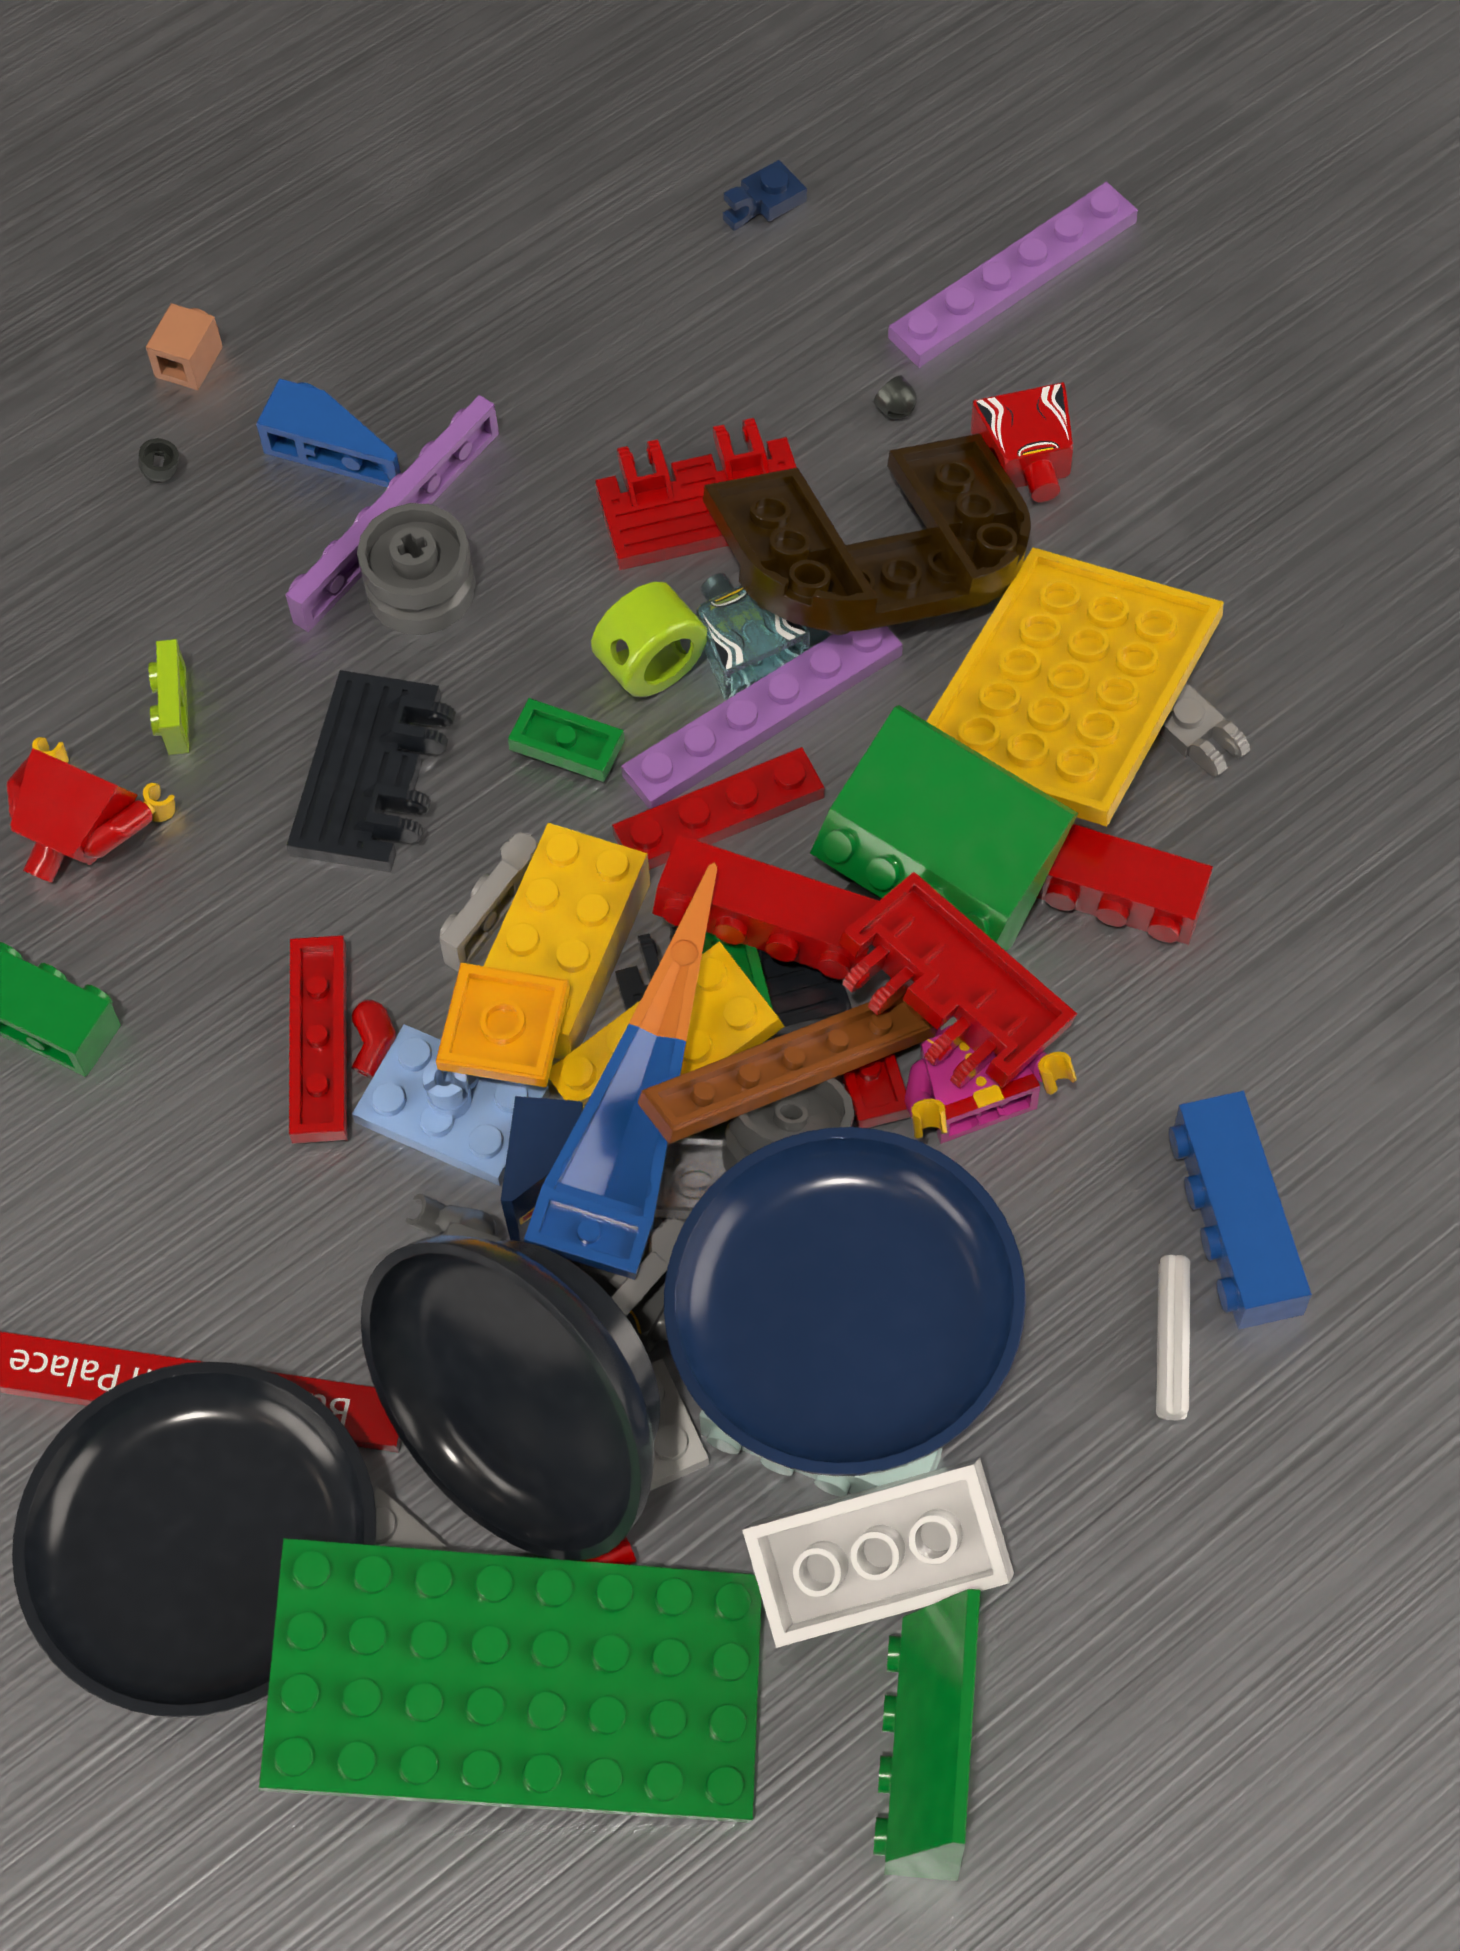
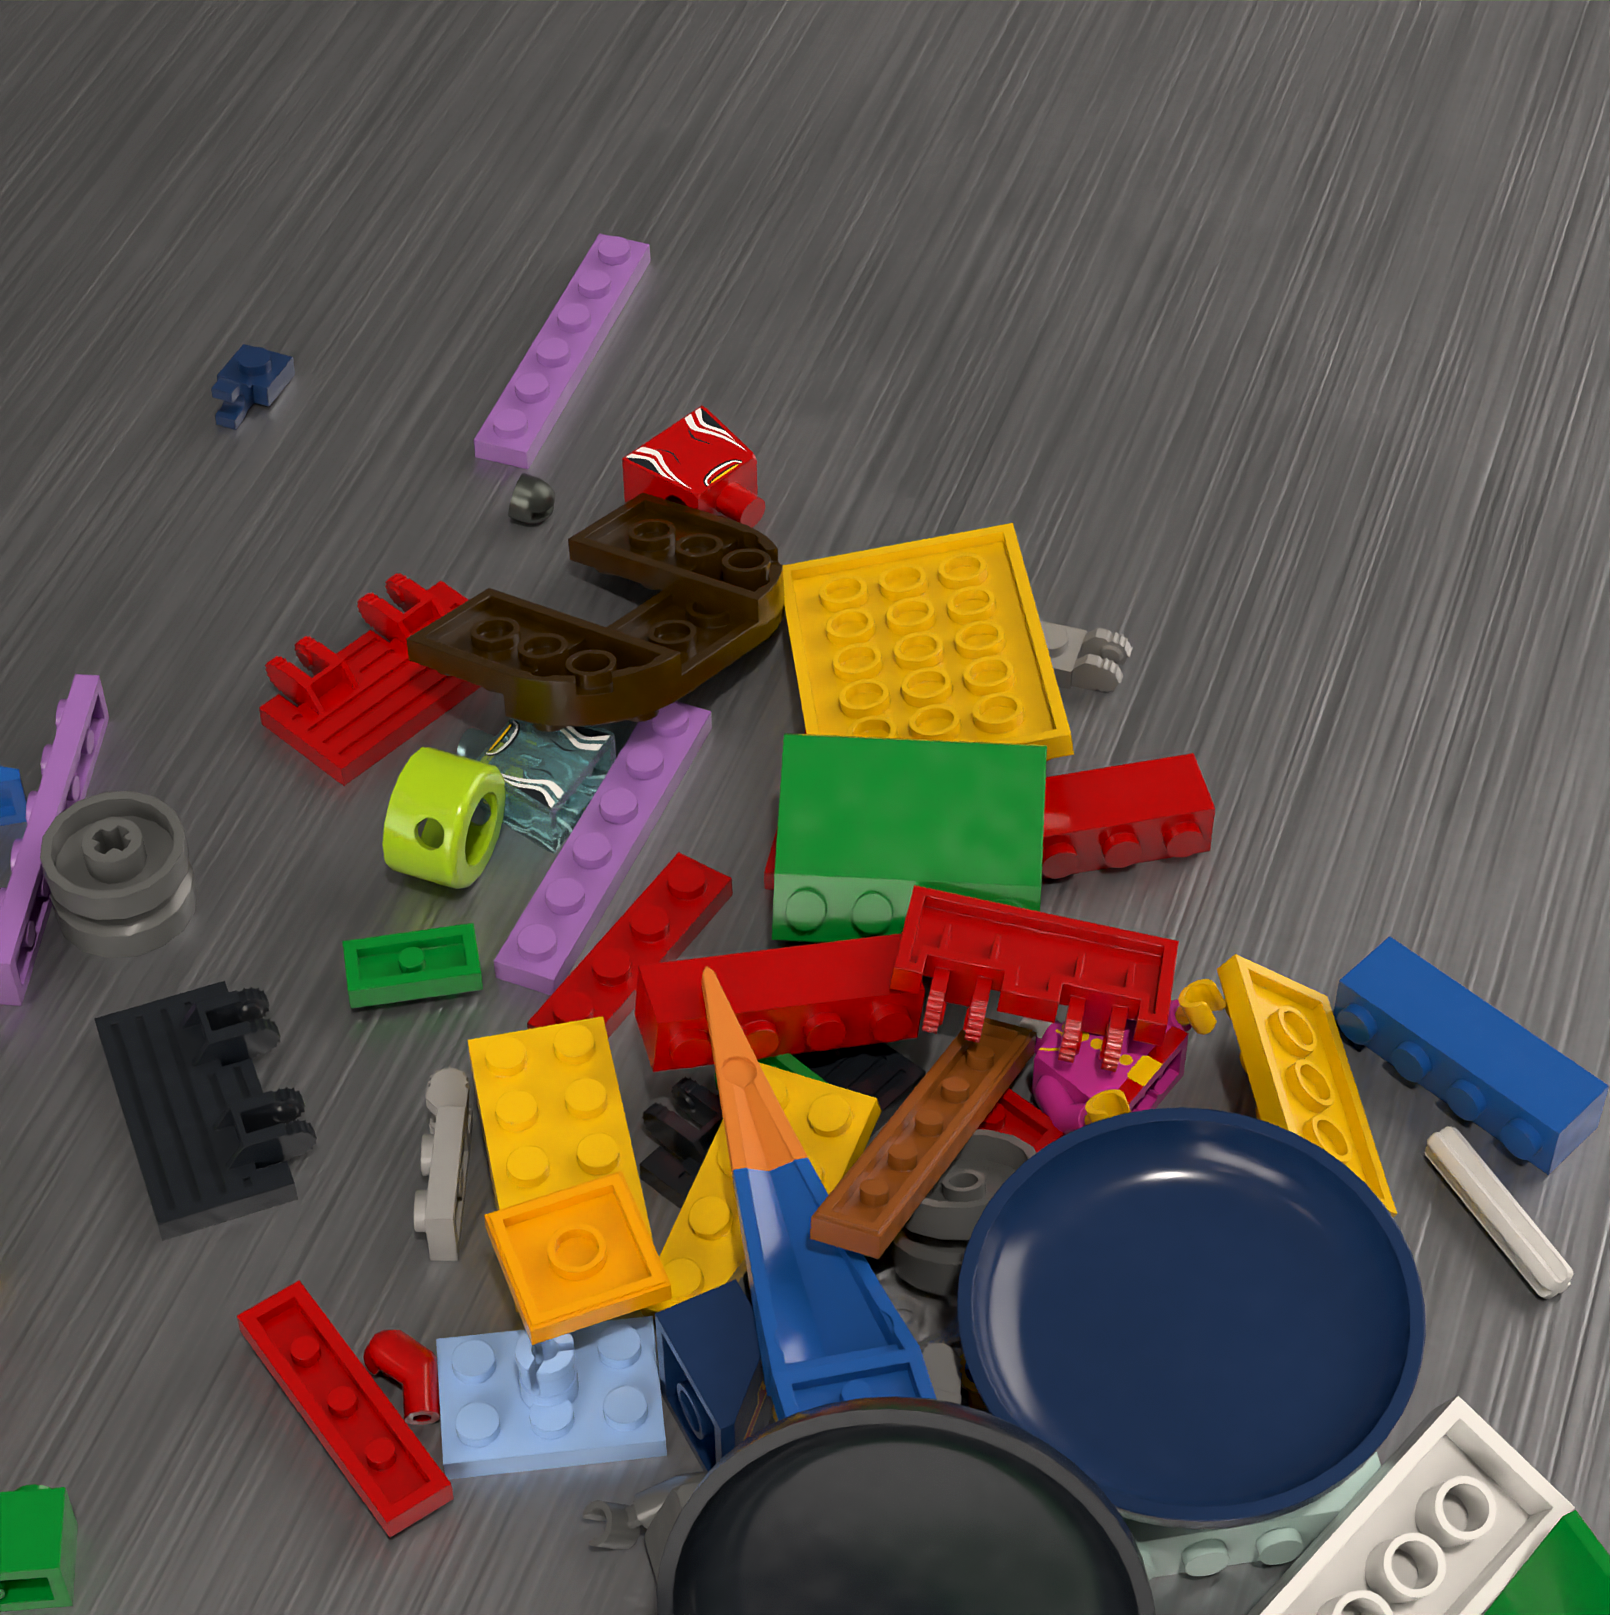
camera: 35 degrees left, 15 degrees down
none -> yellow plate [1217,954,1397,1217]

